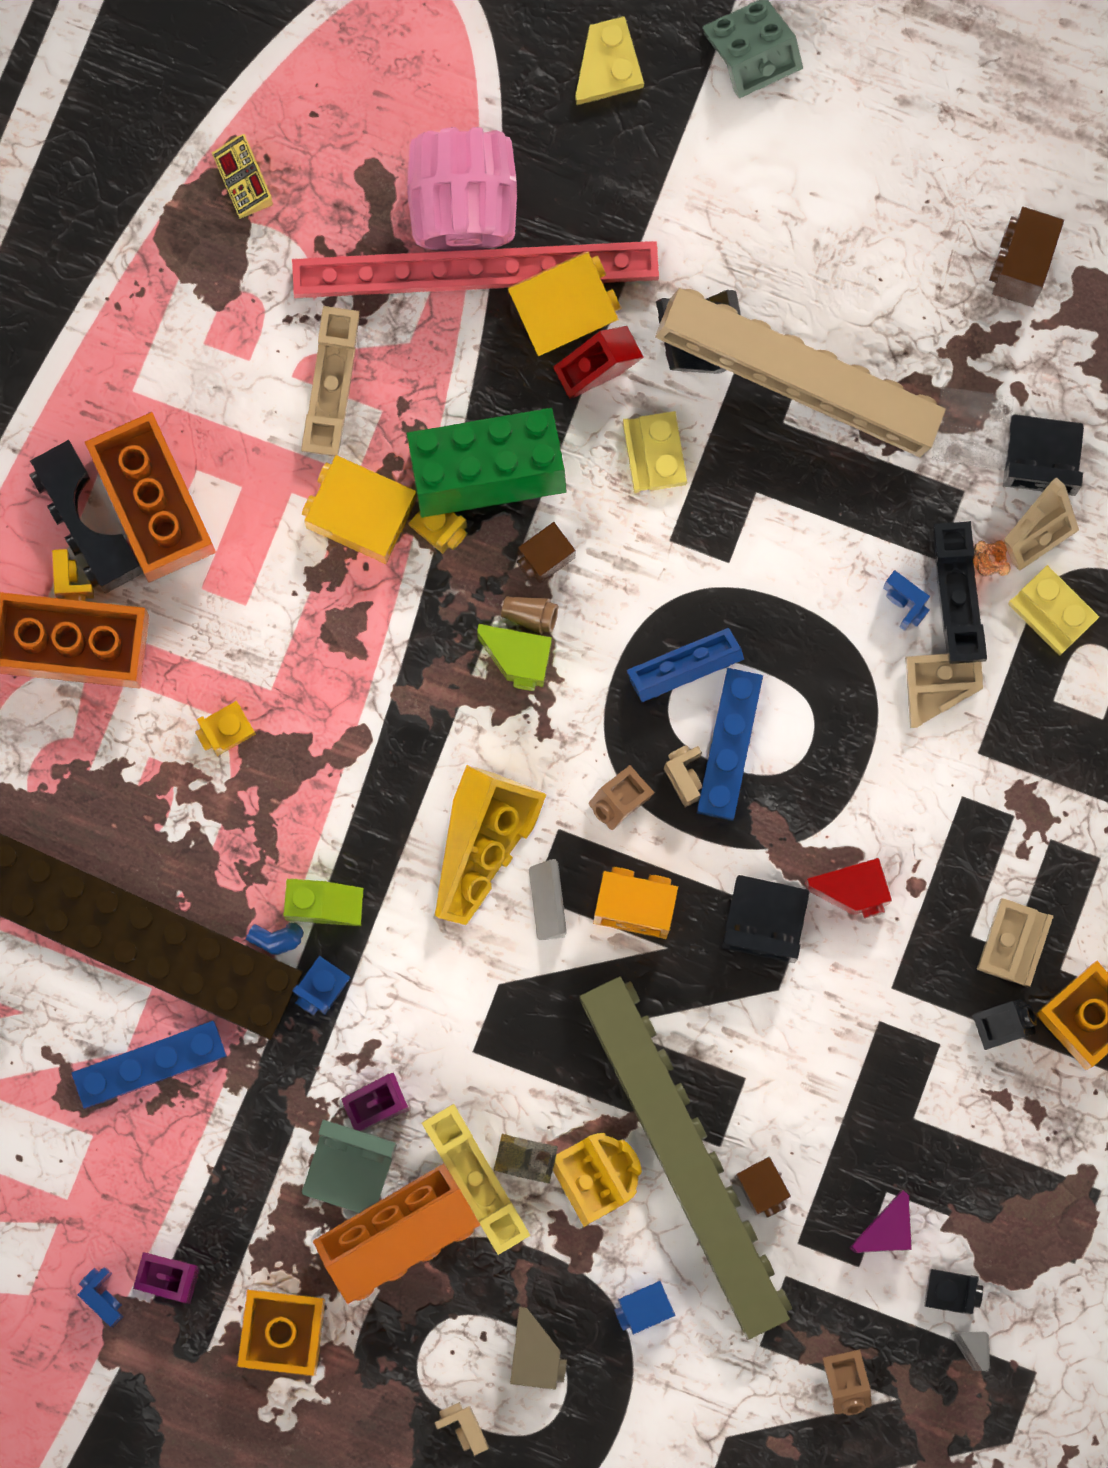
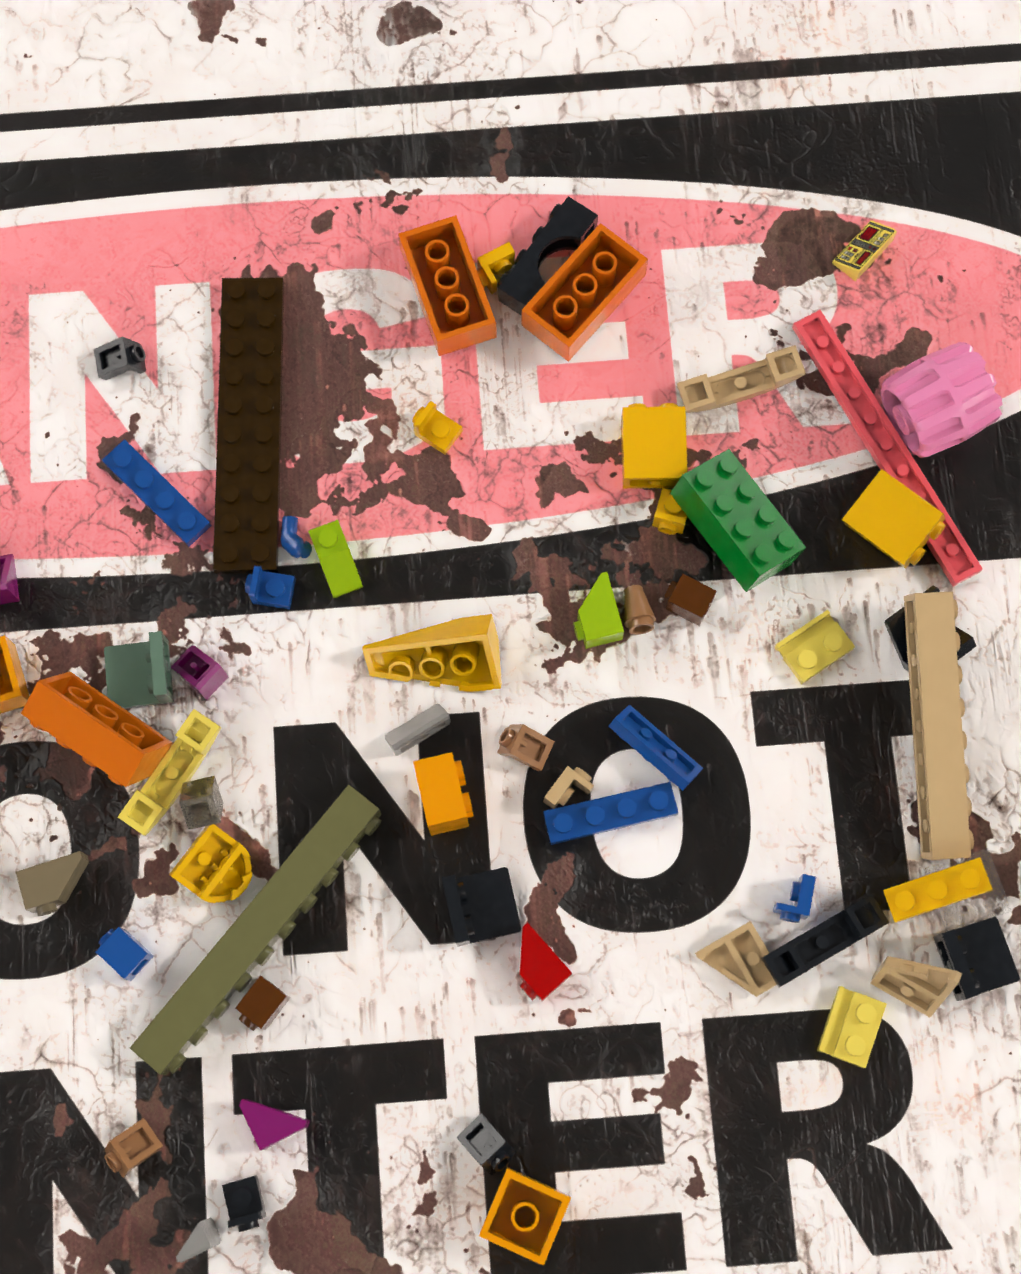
camera: 70 degrees right, 5 degrees down
red slope [553,326,644,399] -> none
clear orange plate [973,540,1011,577] -> none
tan plate [976,898,1053,988] -> none
none -> yellow brick [883,857,993,923]

